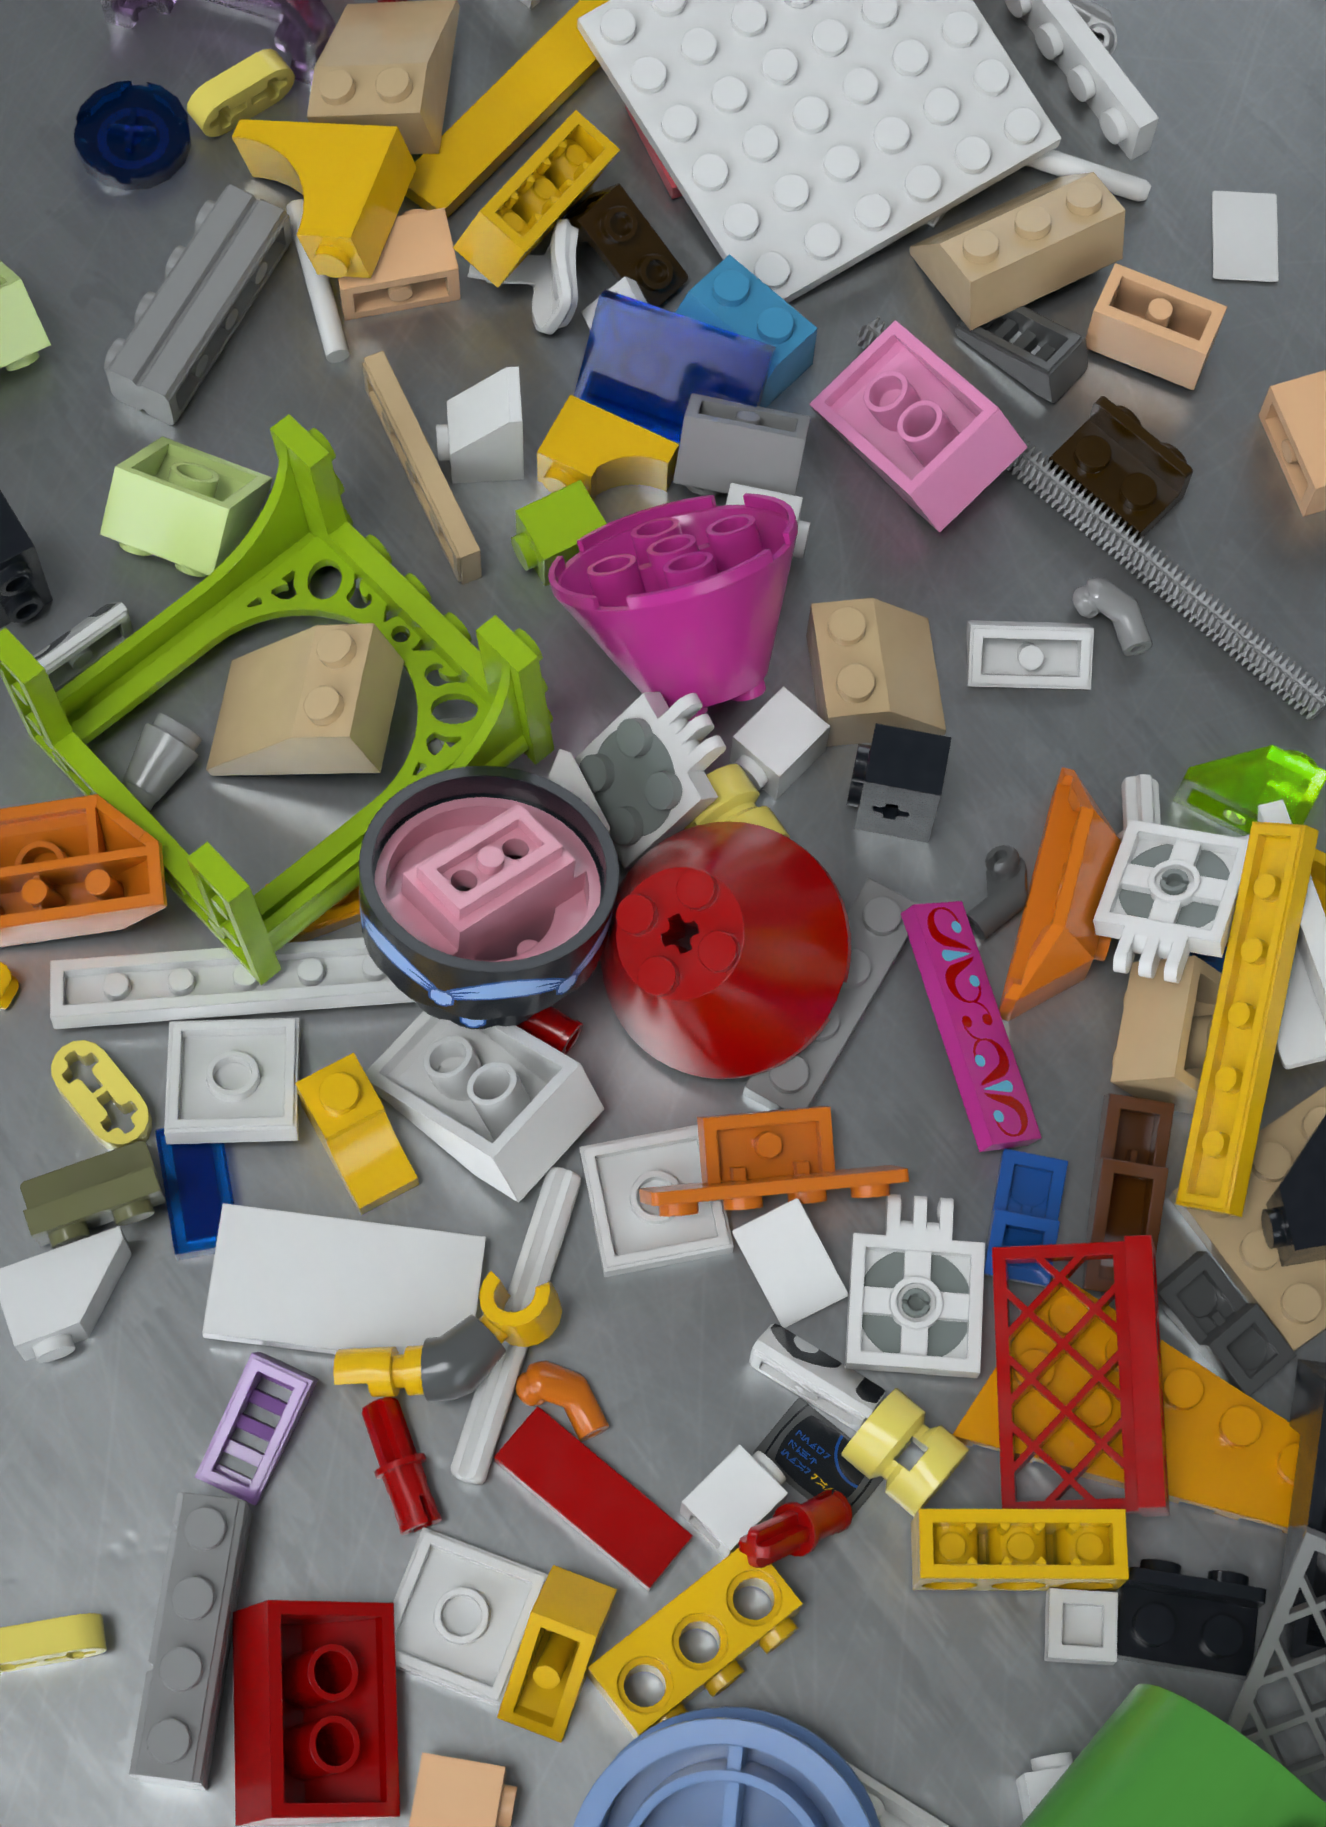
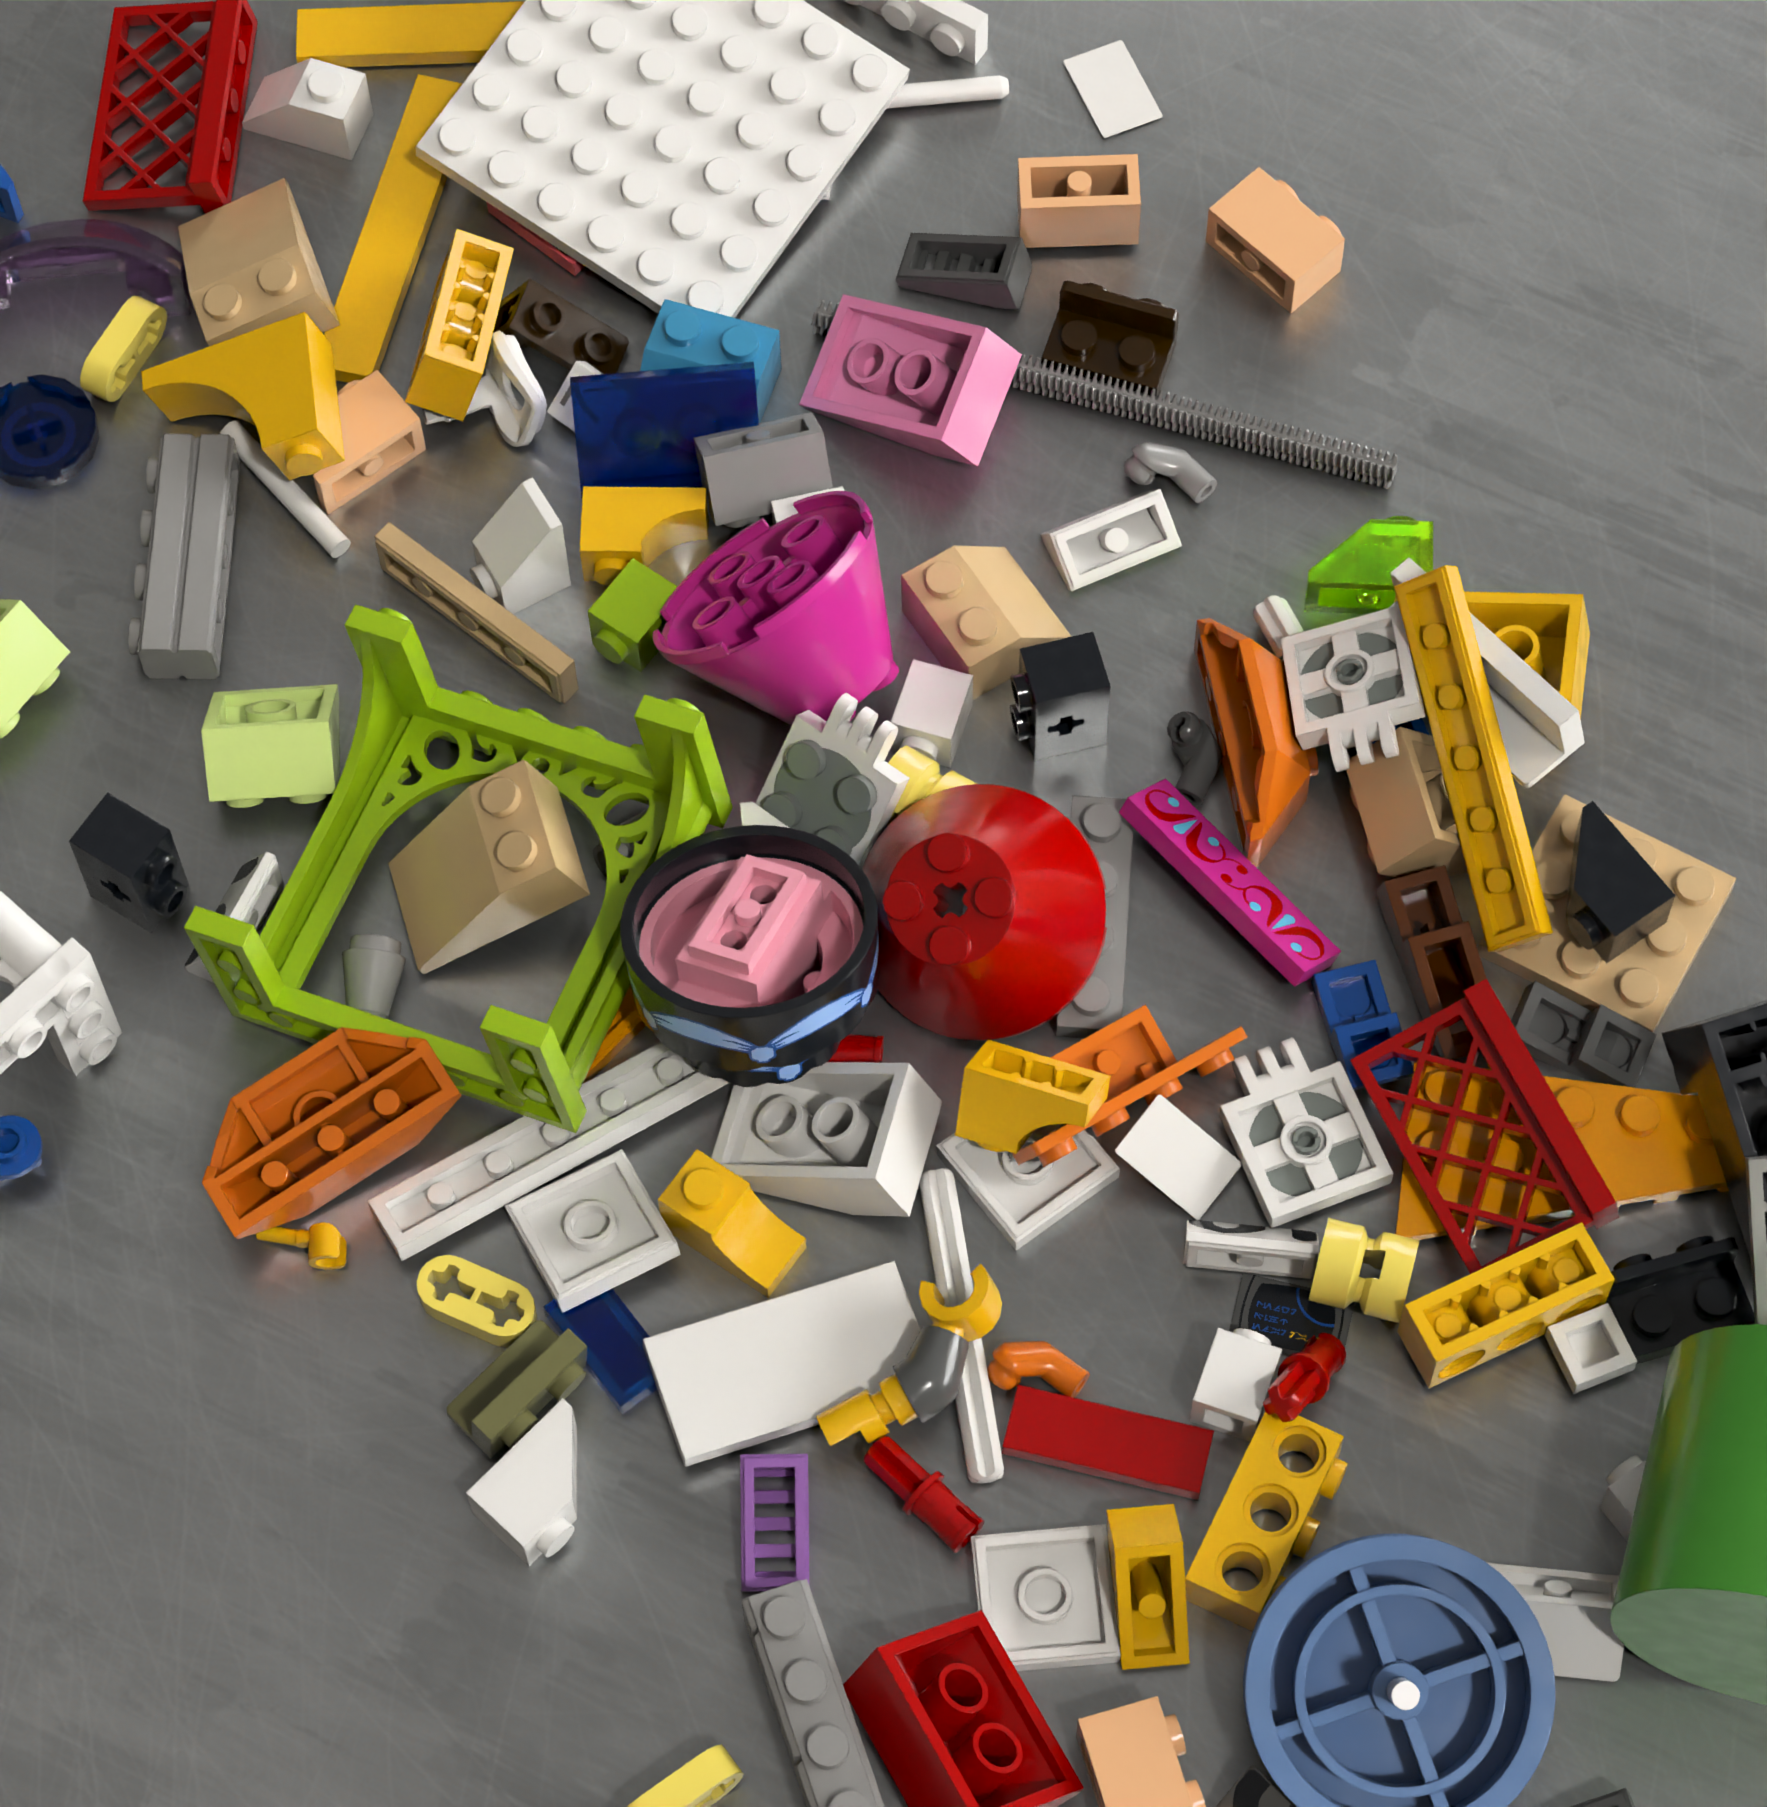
camera: 20 degrees left, 5 degrees down
tan slope [910,172,1126,331] -> none
none -> yellow arch [955,1039,1111,1154]

